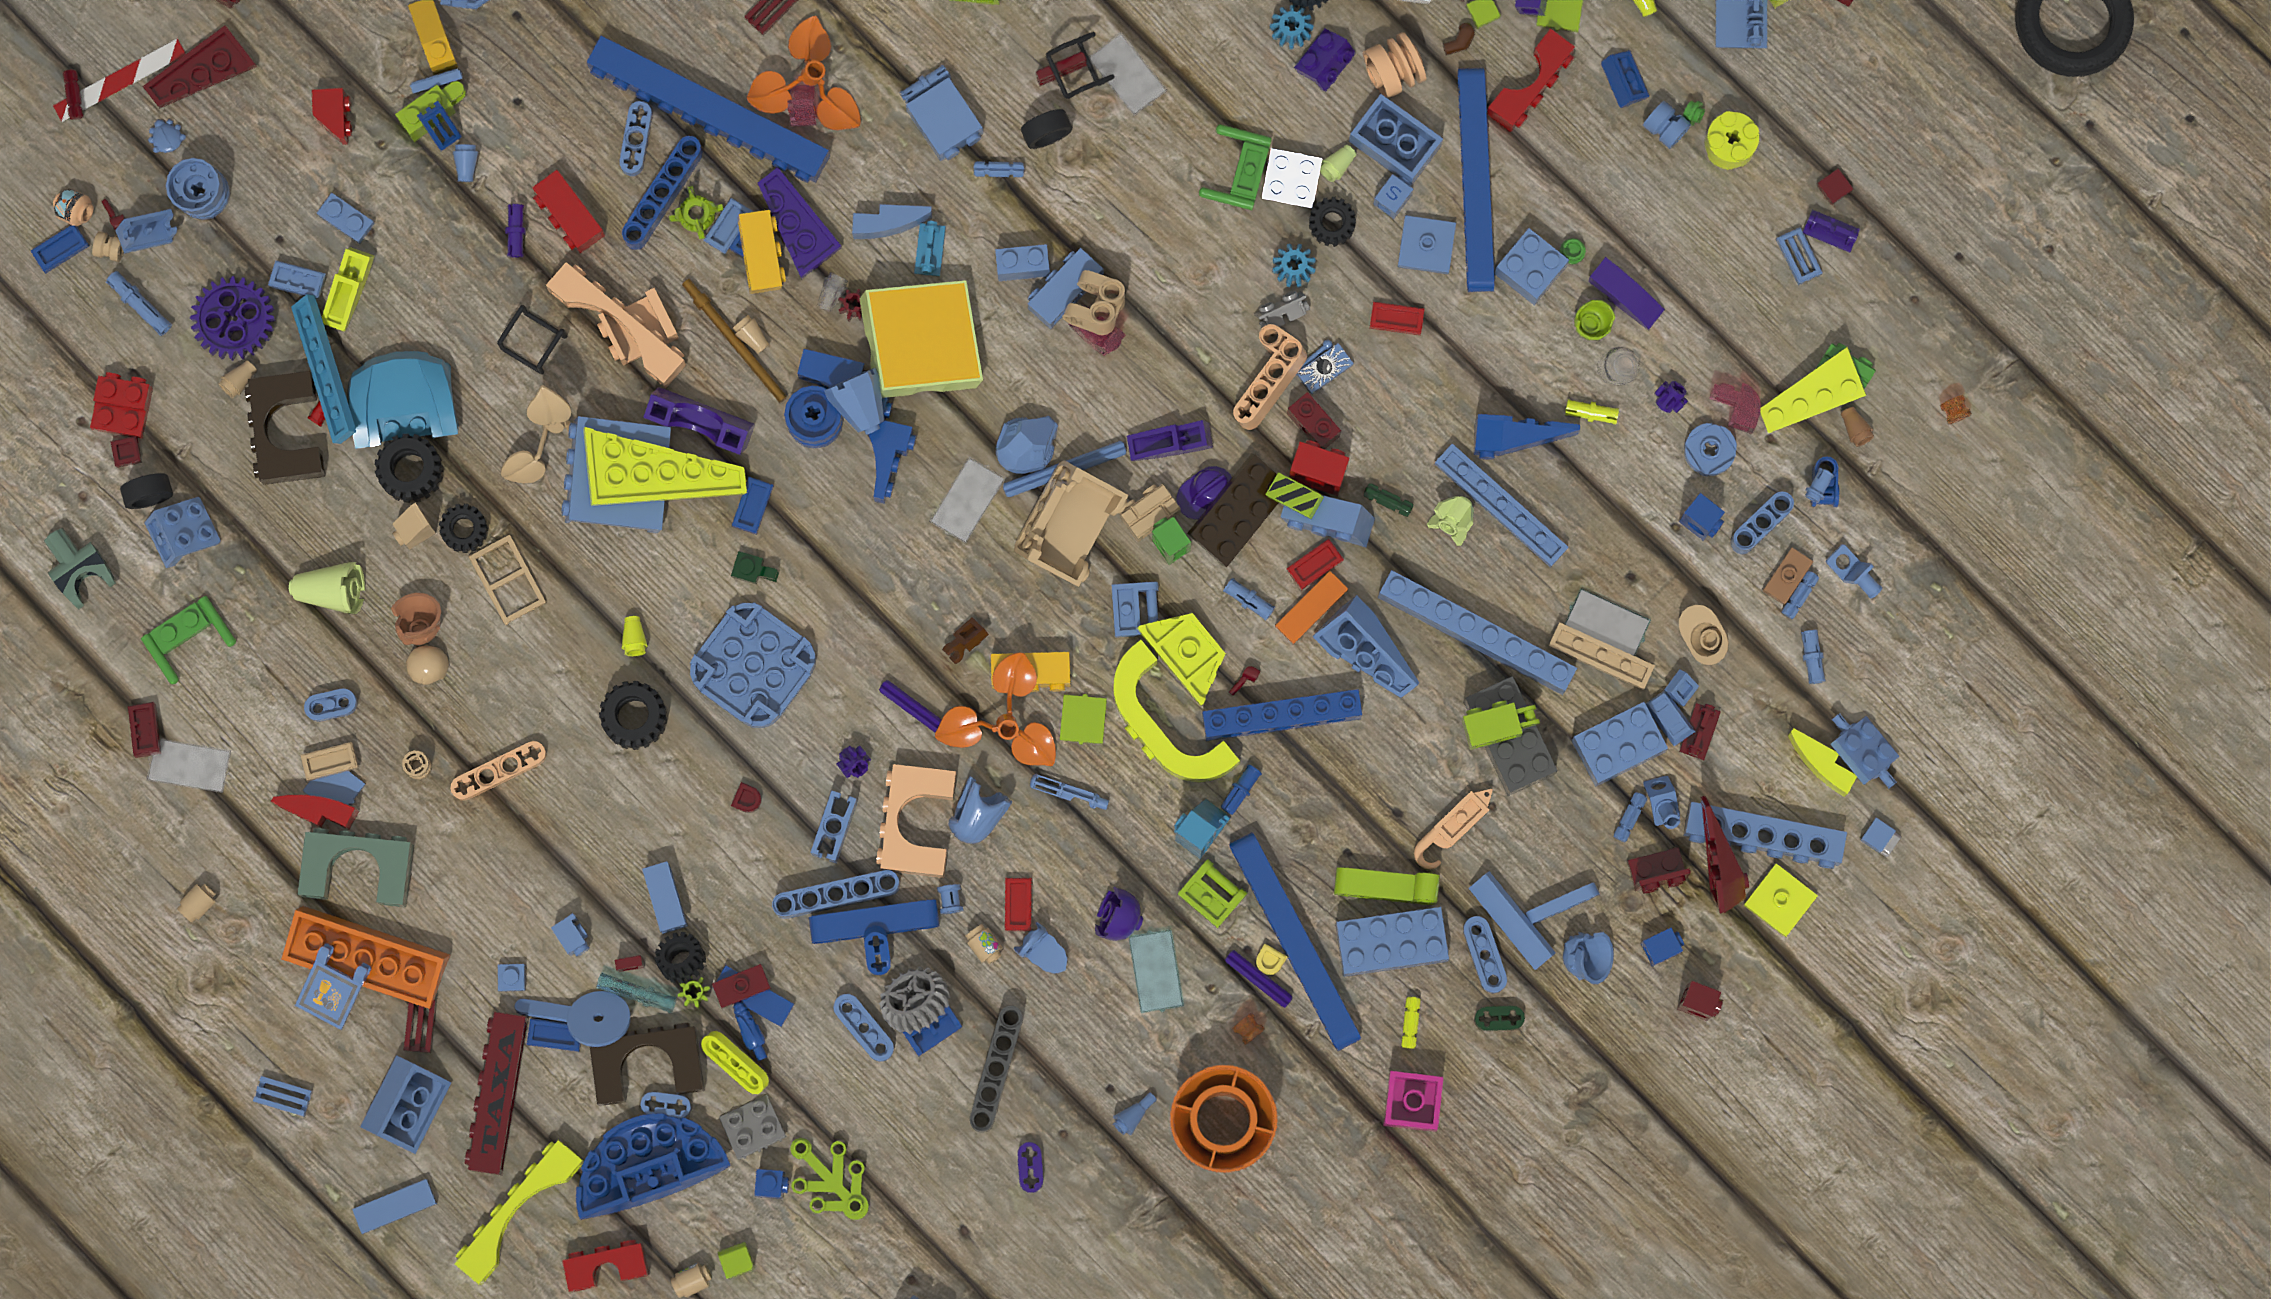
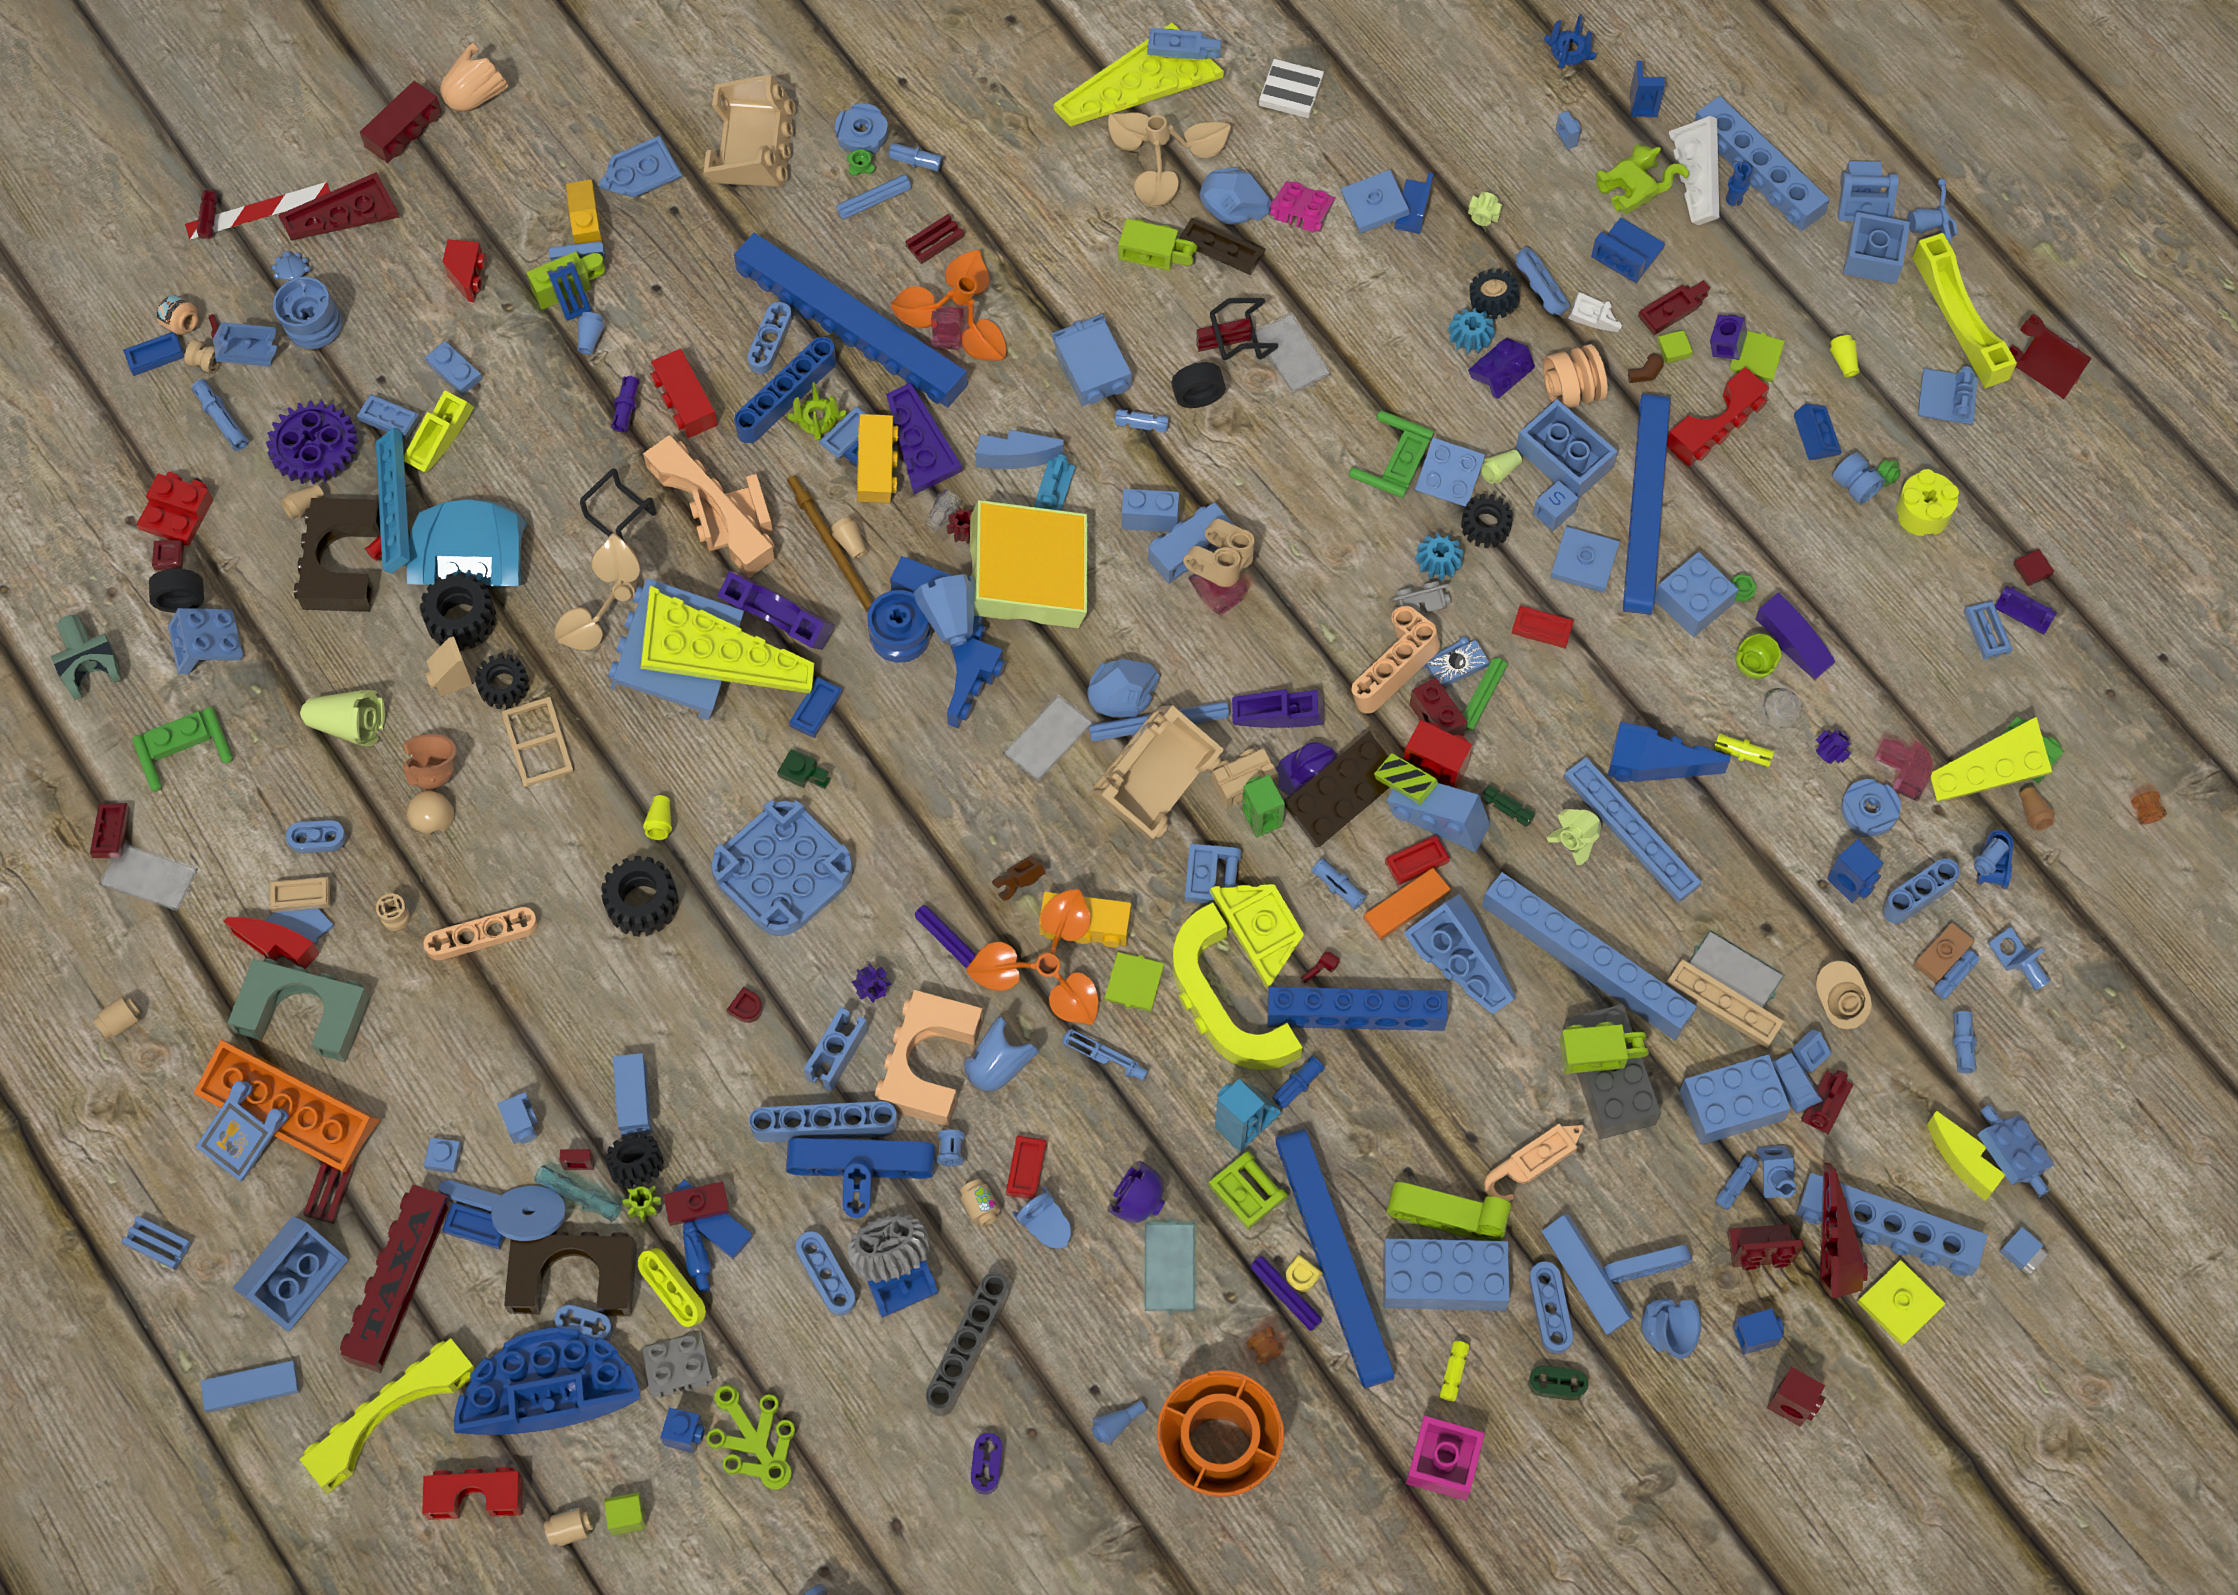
camera: 10 degrees right, 15 degrees down
none -> bright green axle [1463,657,1507,732]

